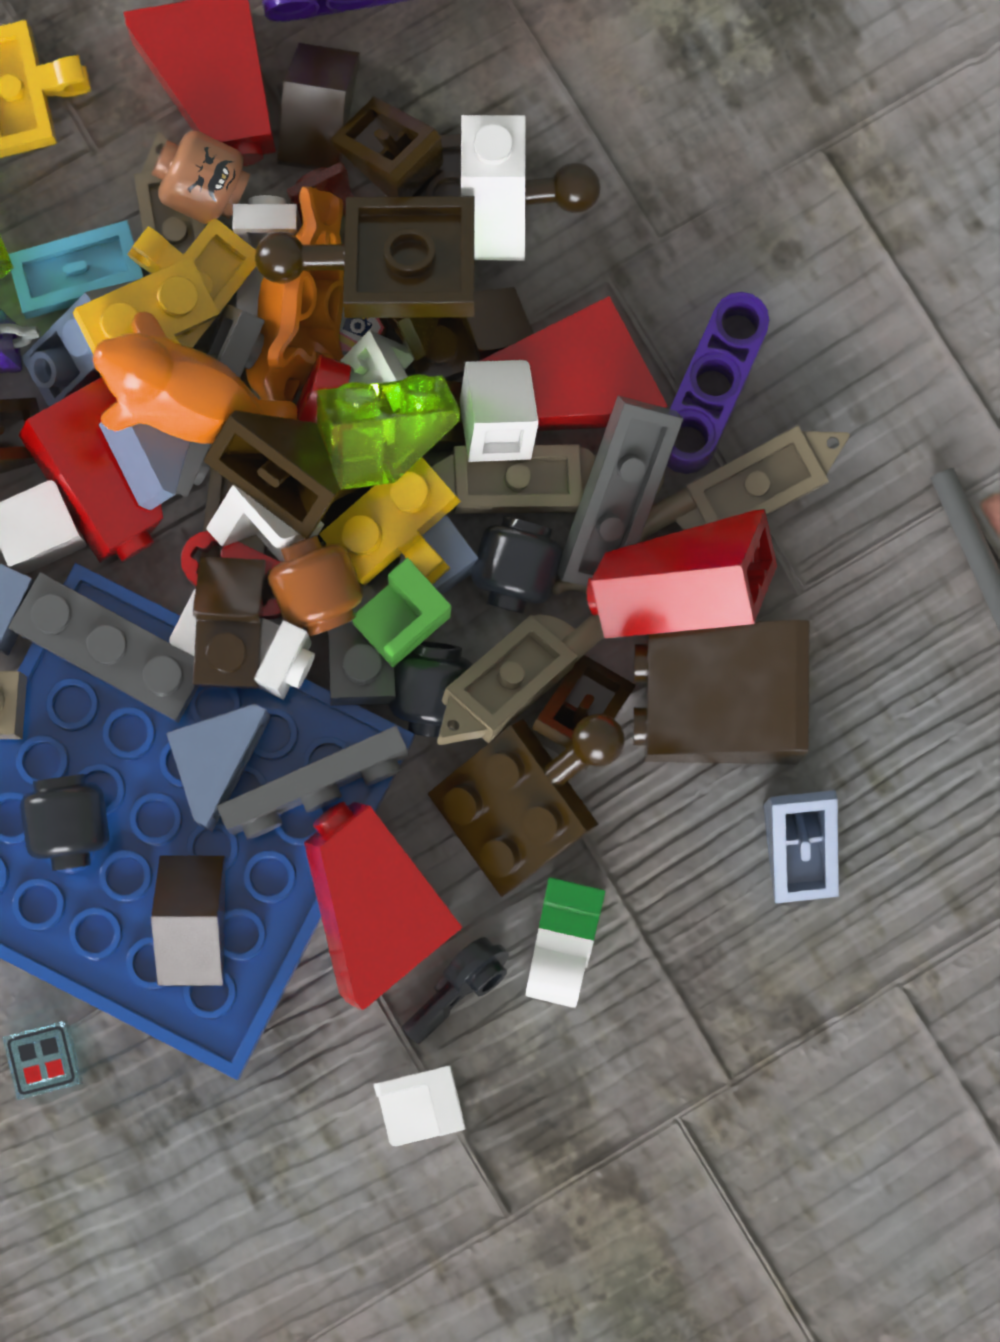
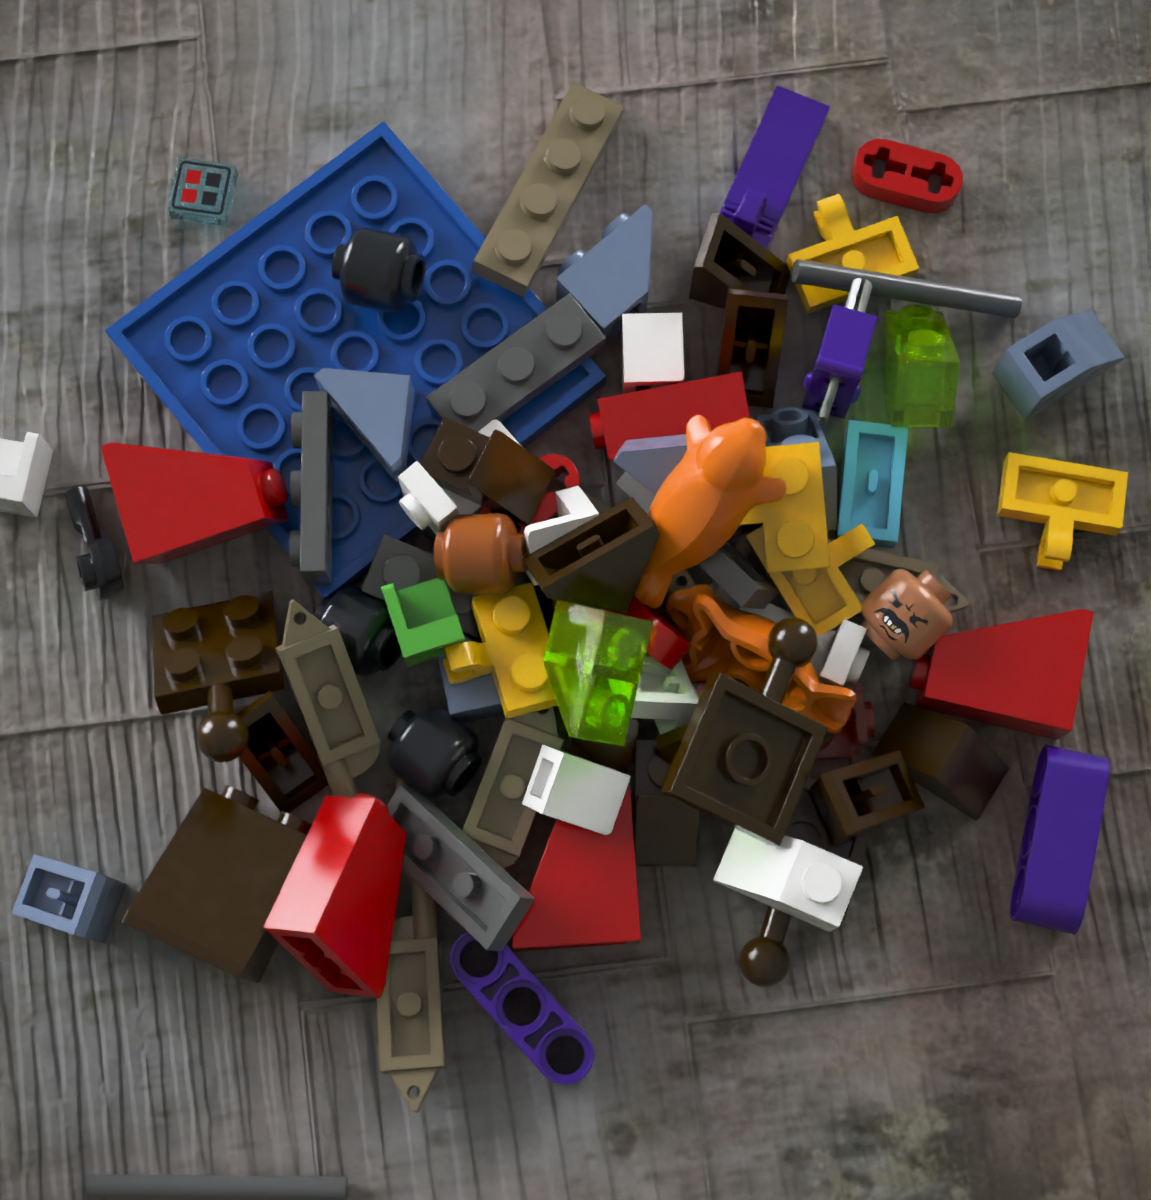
camera: 110 degrees right, 5 degrees down
slope [151,855,226,986] -> none
leg [525,877,606,1008] -> none

